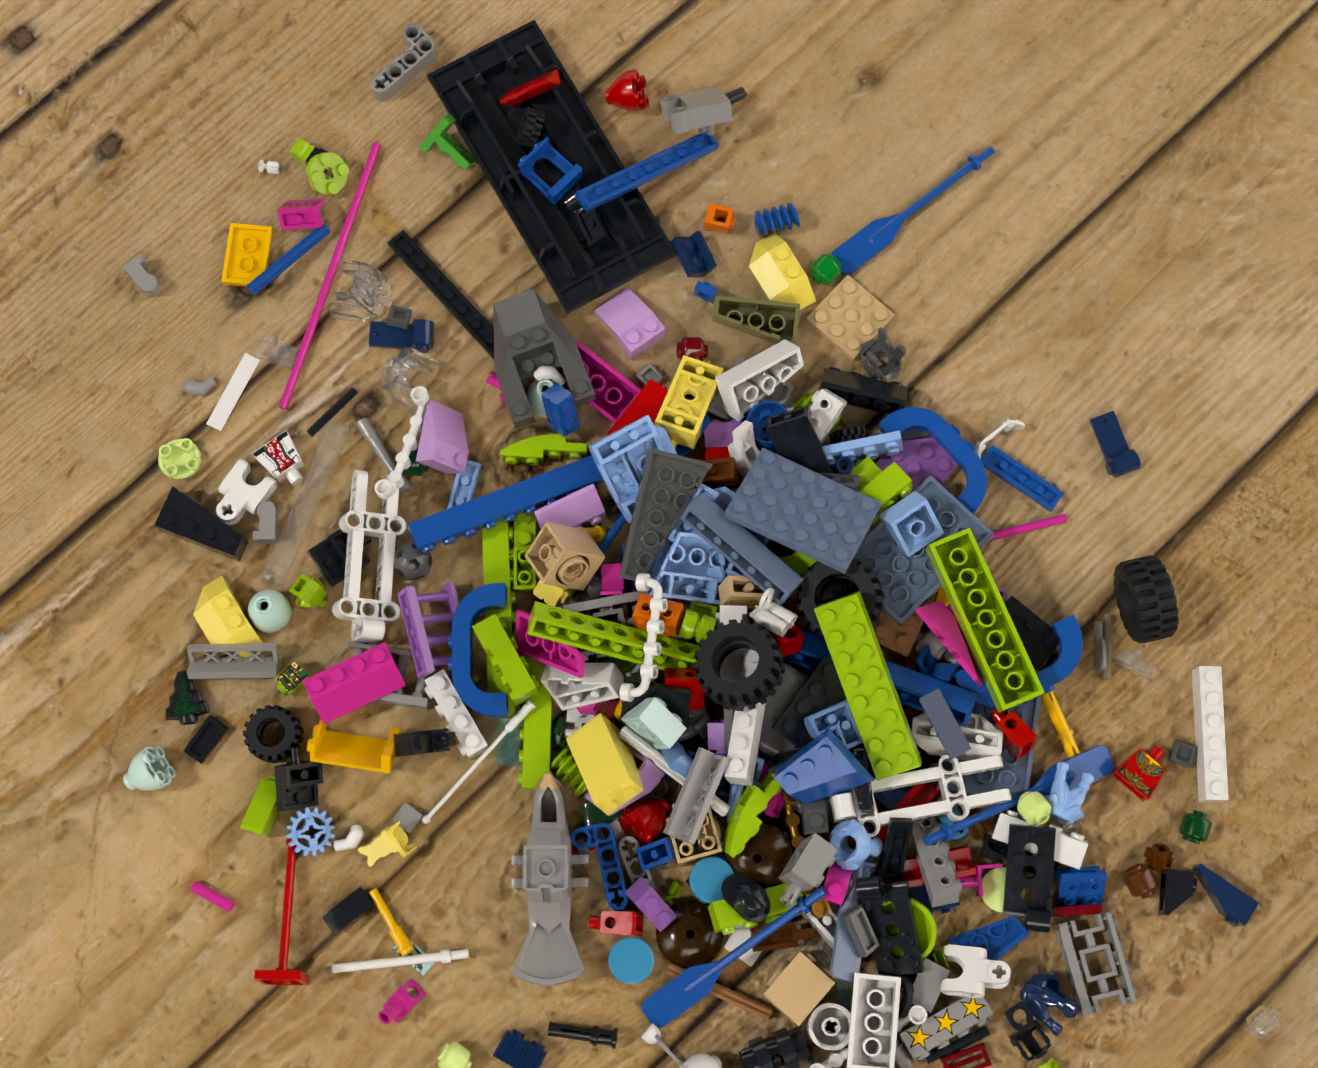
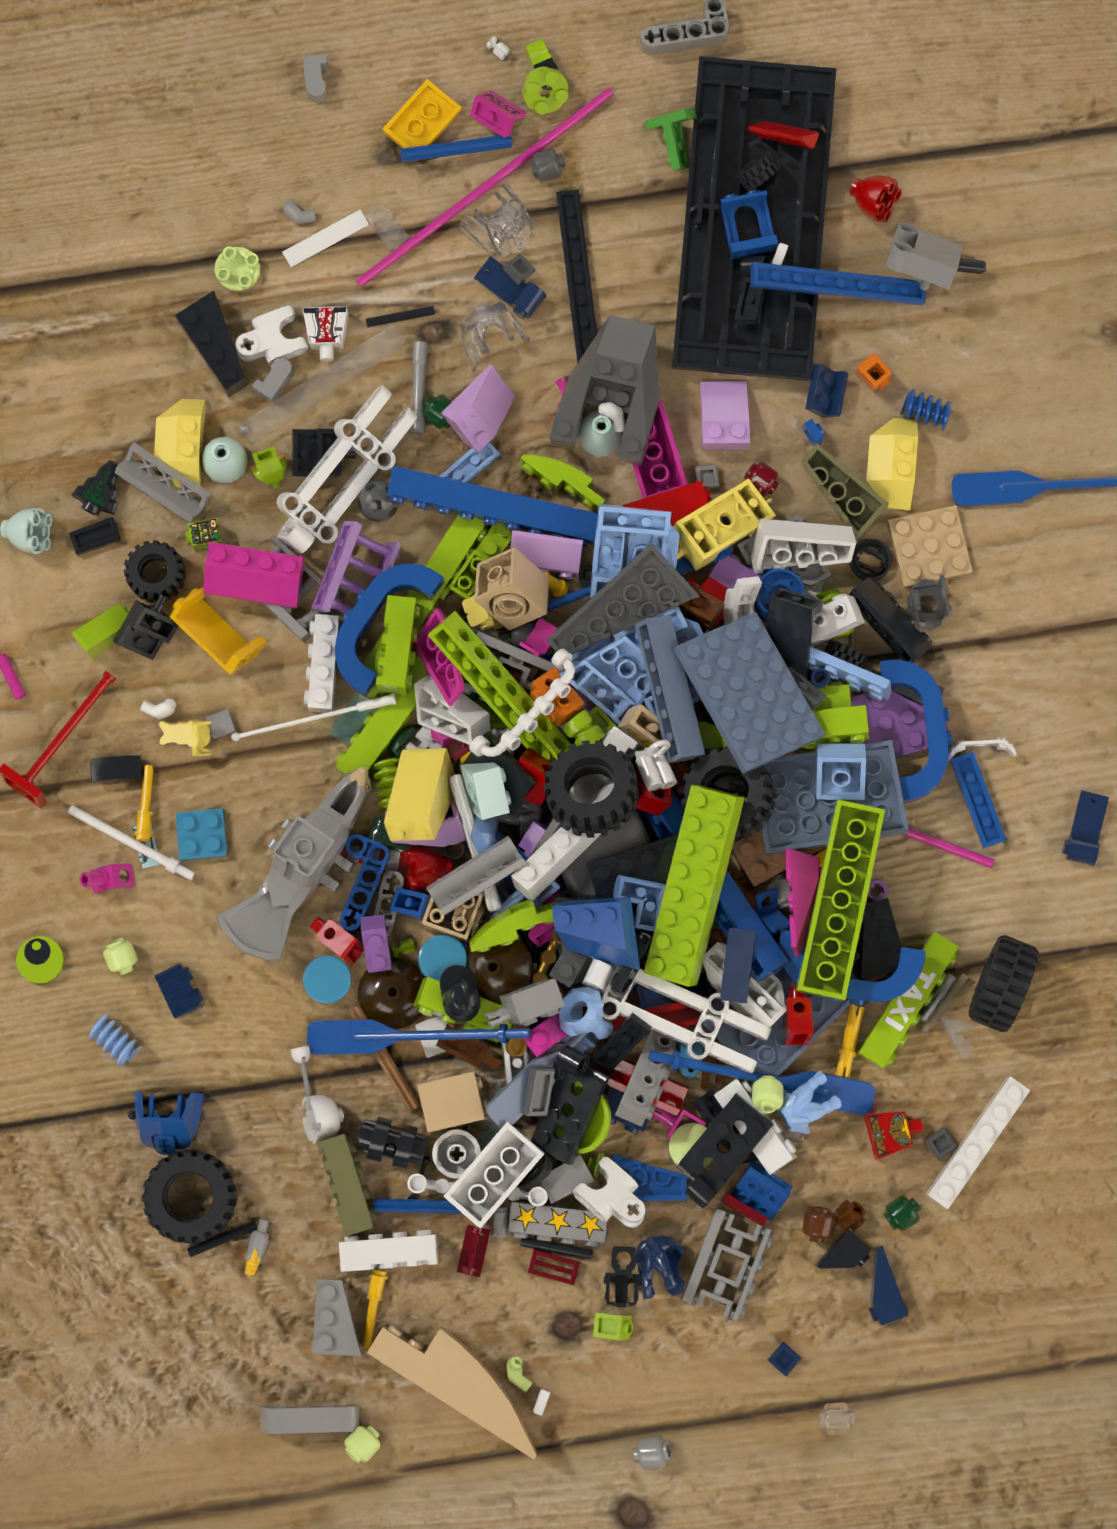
camera: 35 degrees right, 5 degrees up
light blue gear [285,807,335,856] -> none
white bar [374,386,429,499] -> none
black hinge [393,728,456,757] -> none
blue brick [541,384,580,437] -> none
black pin [548,1021,618,1049] -> none
green head [810,254,842,285] -> none
none -> dark azure plate [175,808,228,861]
none -> dark grey head [530,148,565,182]
none -> dark blue tile [767,1342,801,1377]
none -> white tile [772,243,788,265]
none -> black piece [849,539,892,581]
none -> lime brick [857,932,959,1069]

